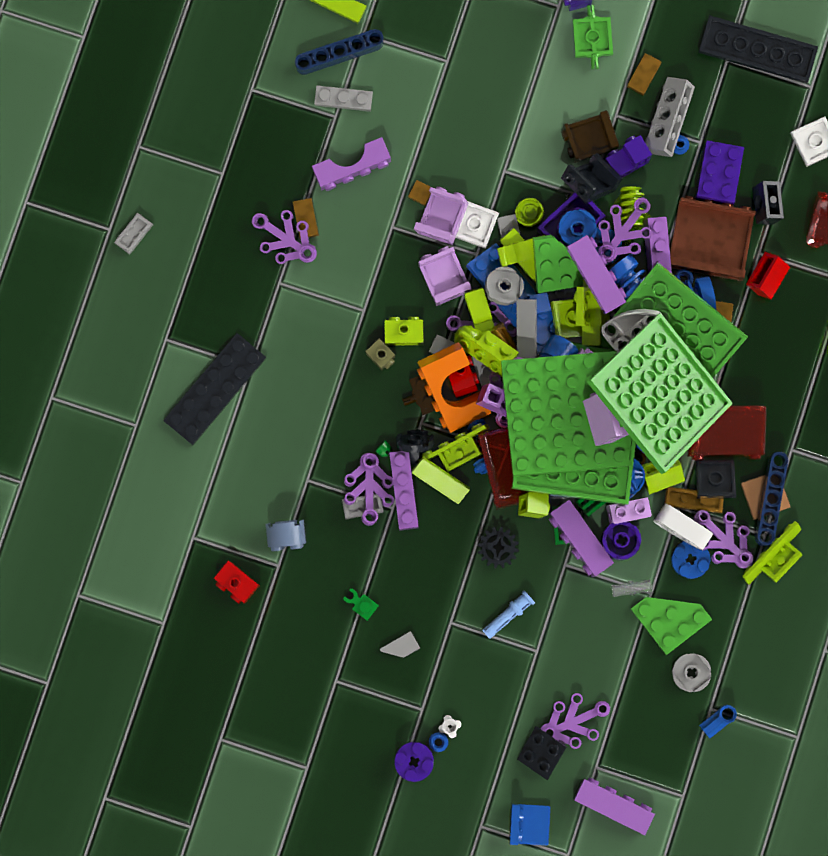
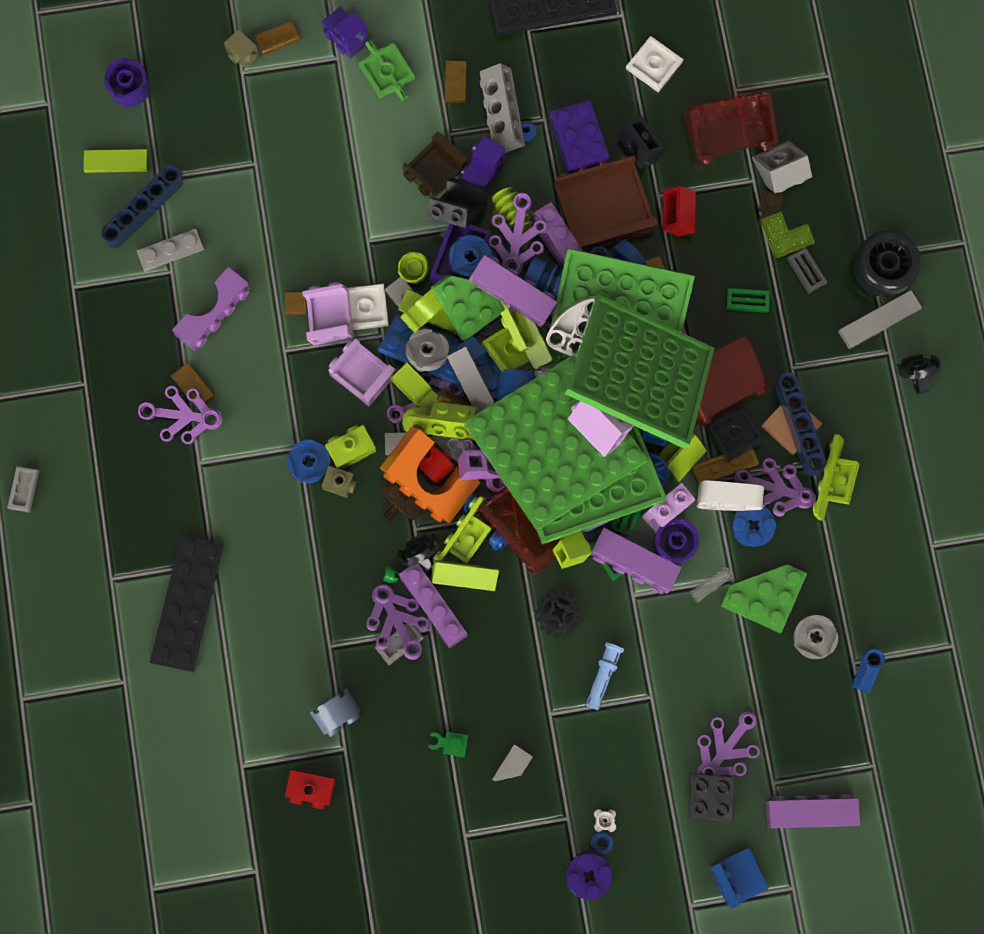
camera: 35 degrees left, 5 degrees down
none -> blue plate [287,440,331,483]
none -> green tile [726,288,770,313]

